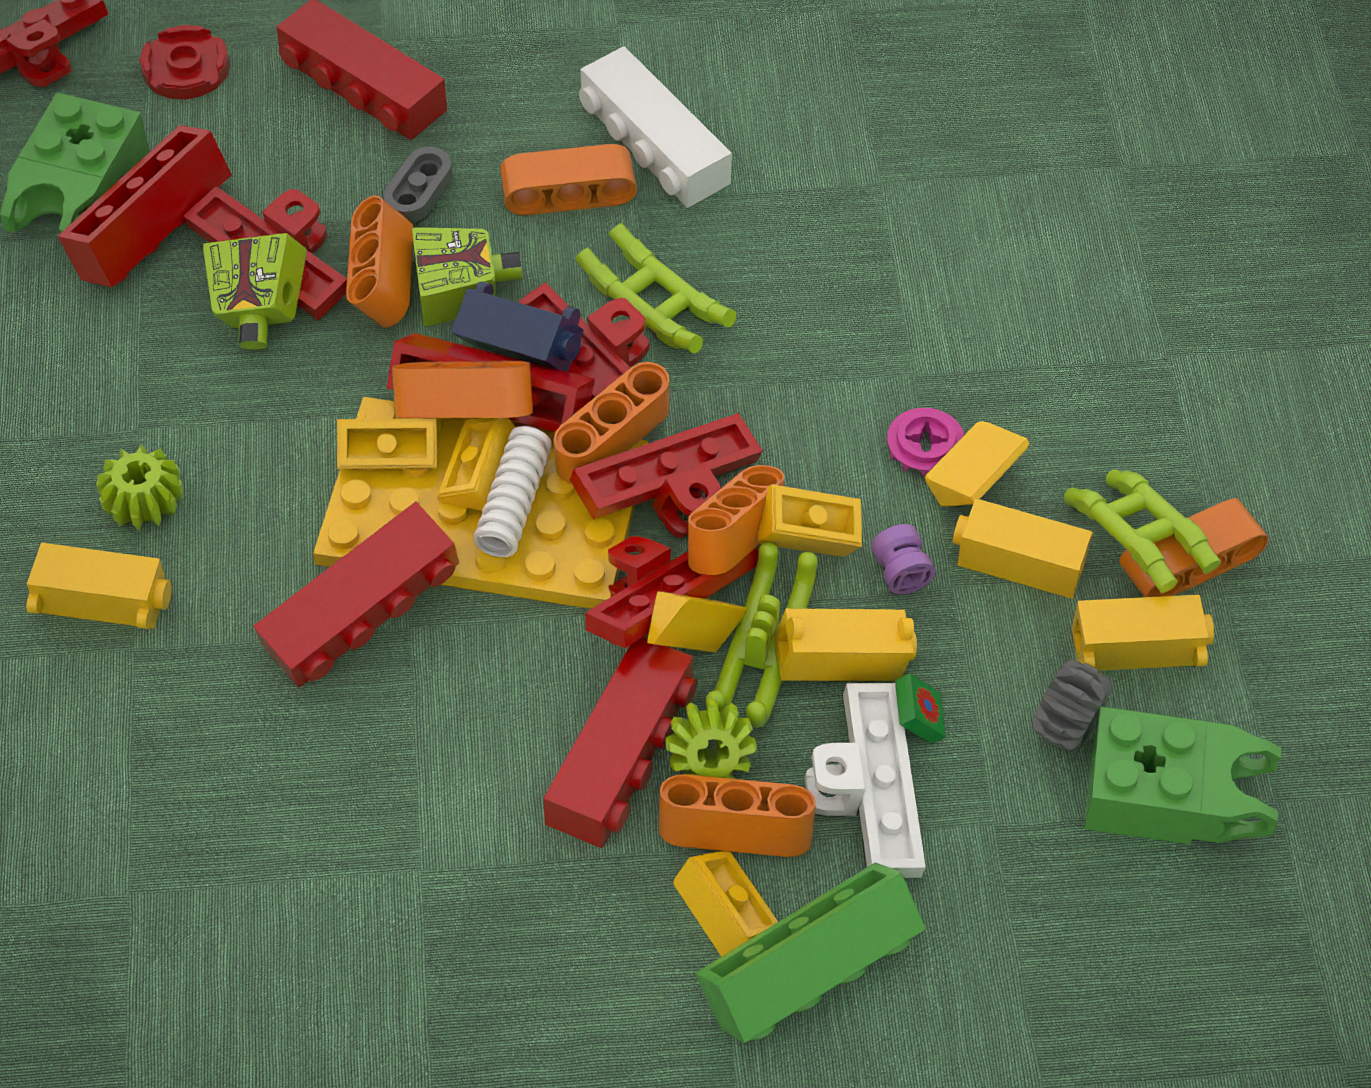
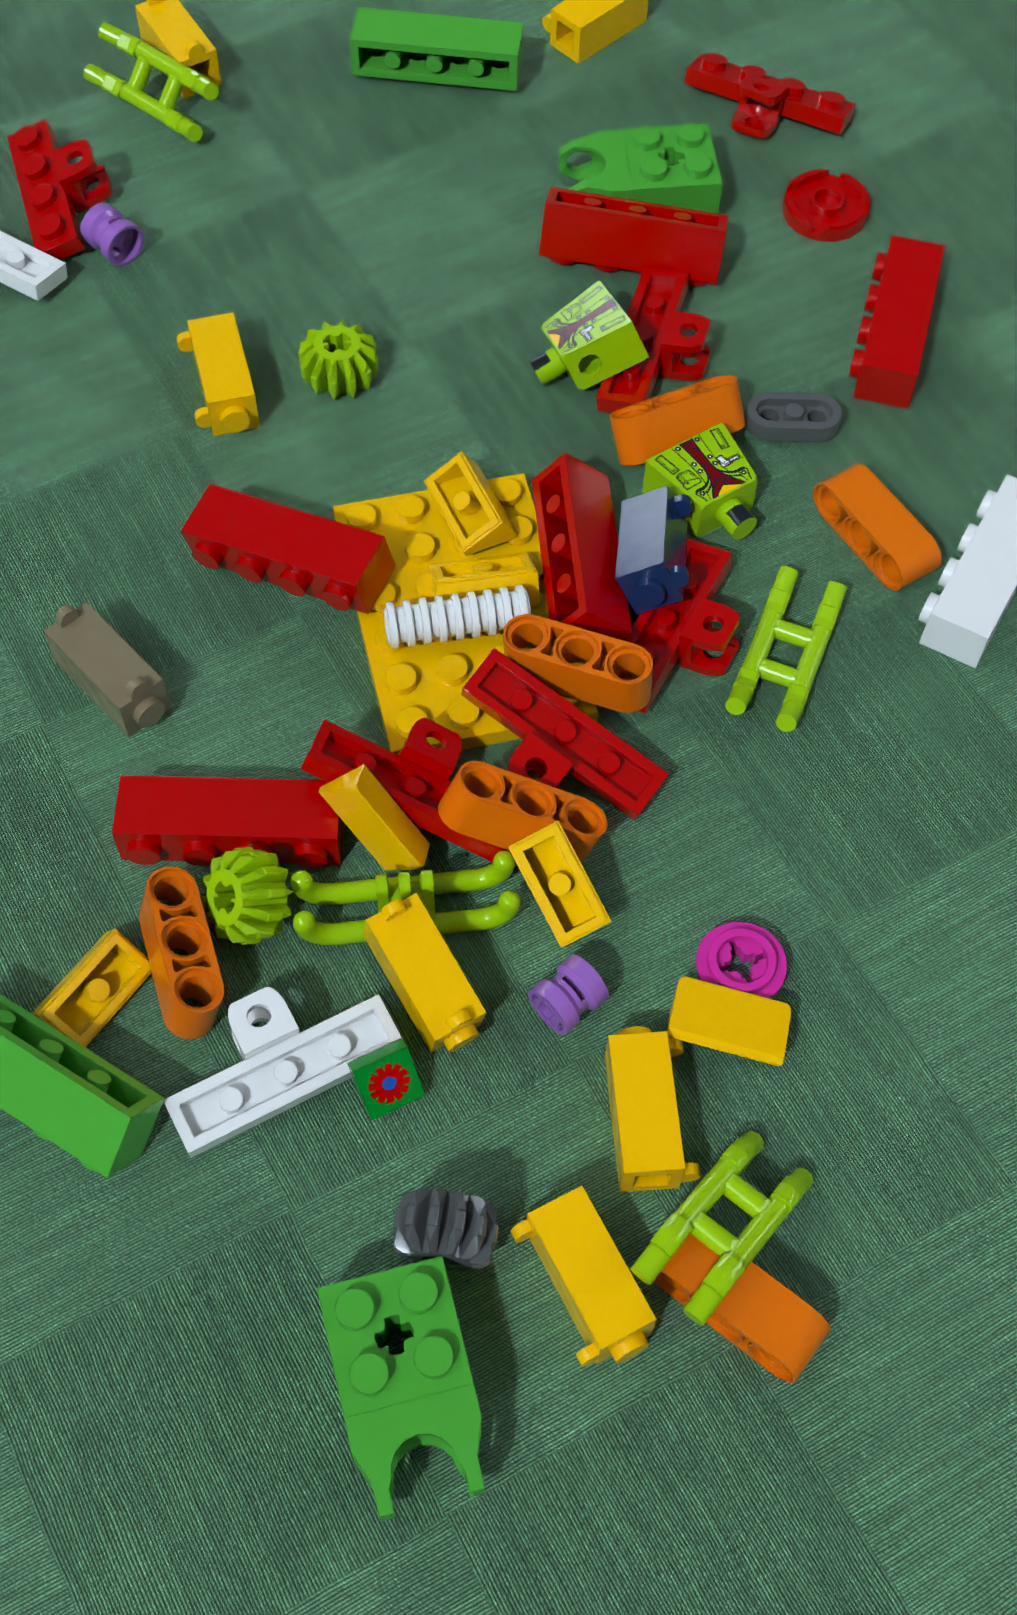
camera: 65 degrees right, 5 degrees up
orange beam [392,361,533,418] -> none
none -> dark tan brick [43,602,171,738]

